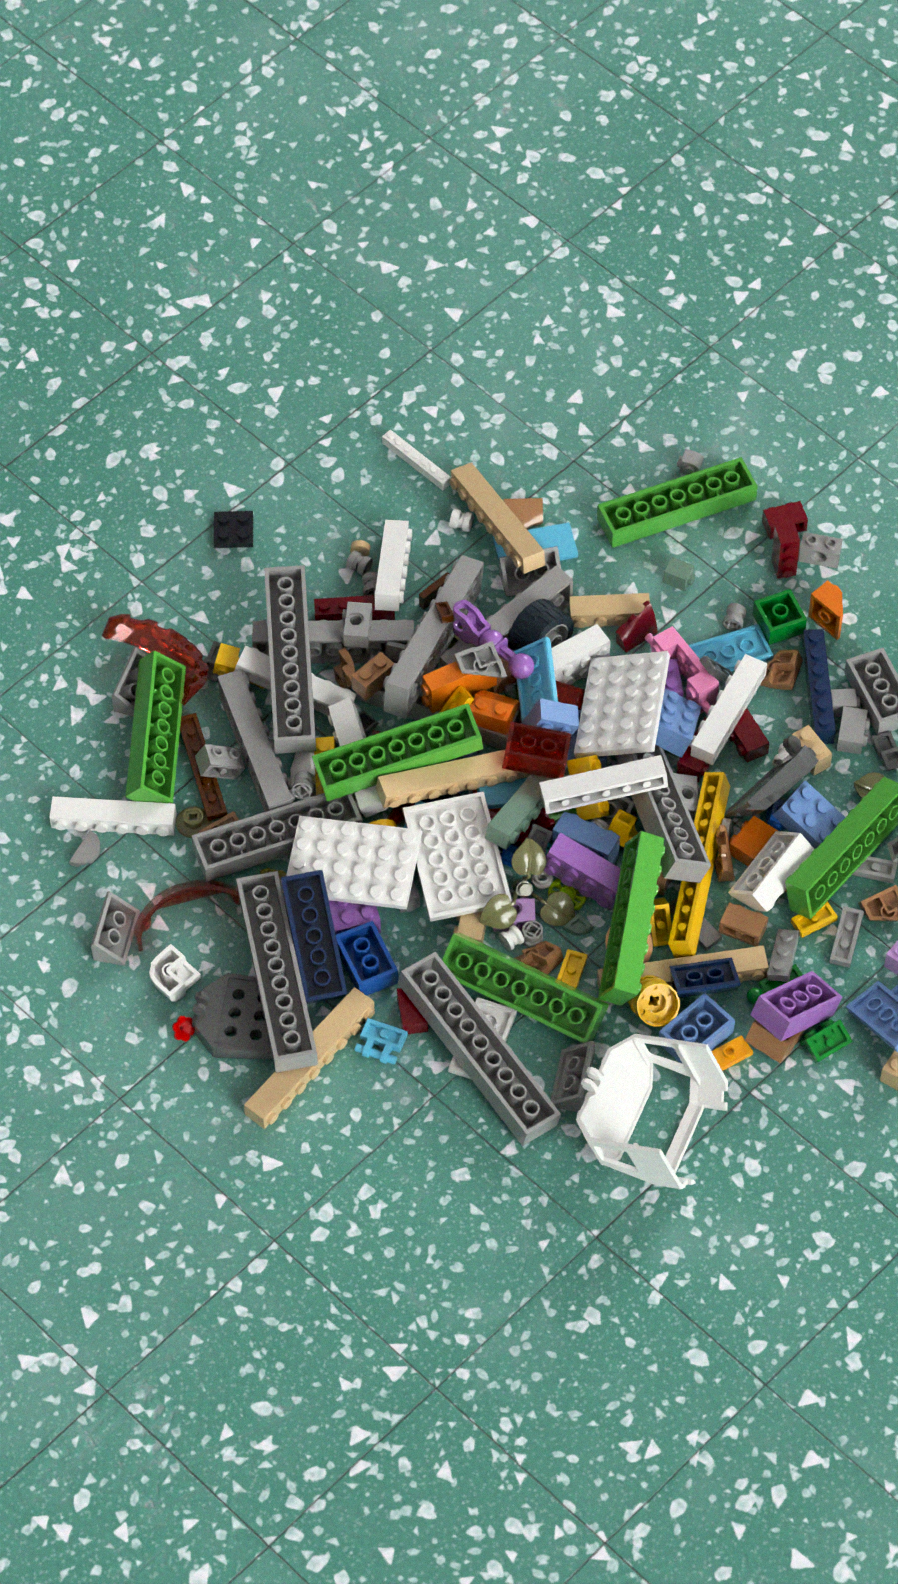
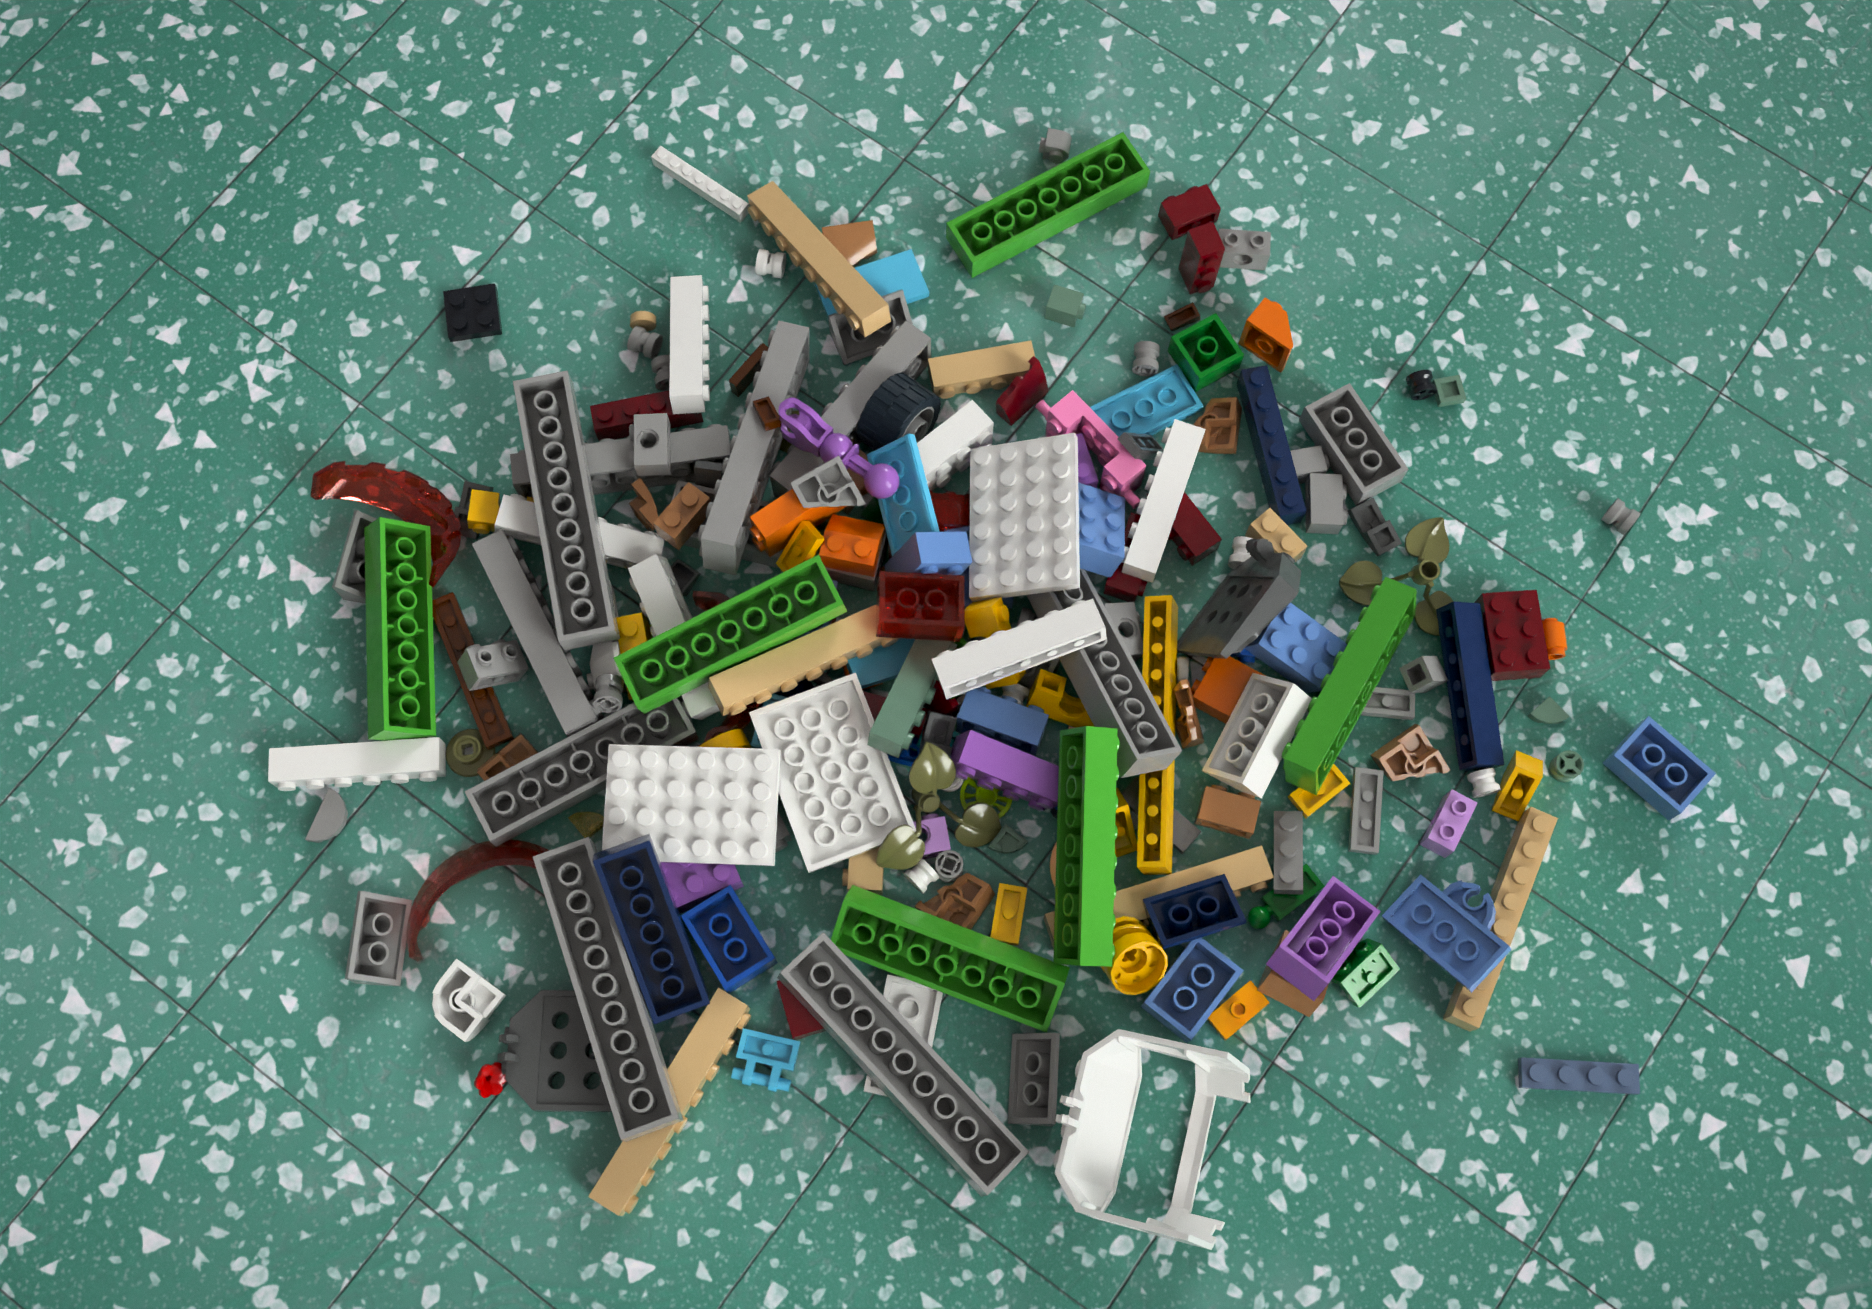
camera: 10 degrees left, 15 degrees up
none -> reddish brown piece [1164,302,1200,332]

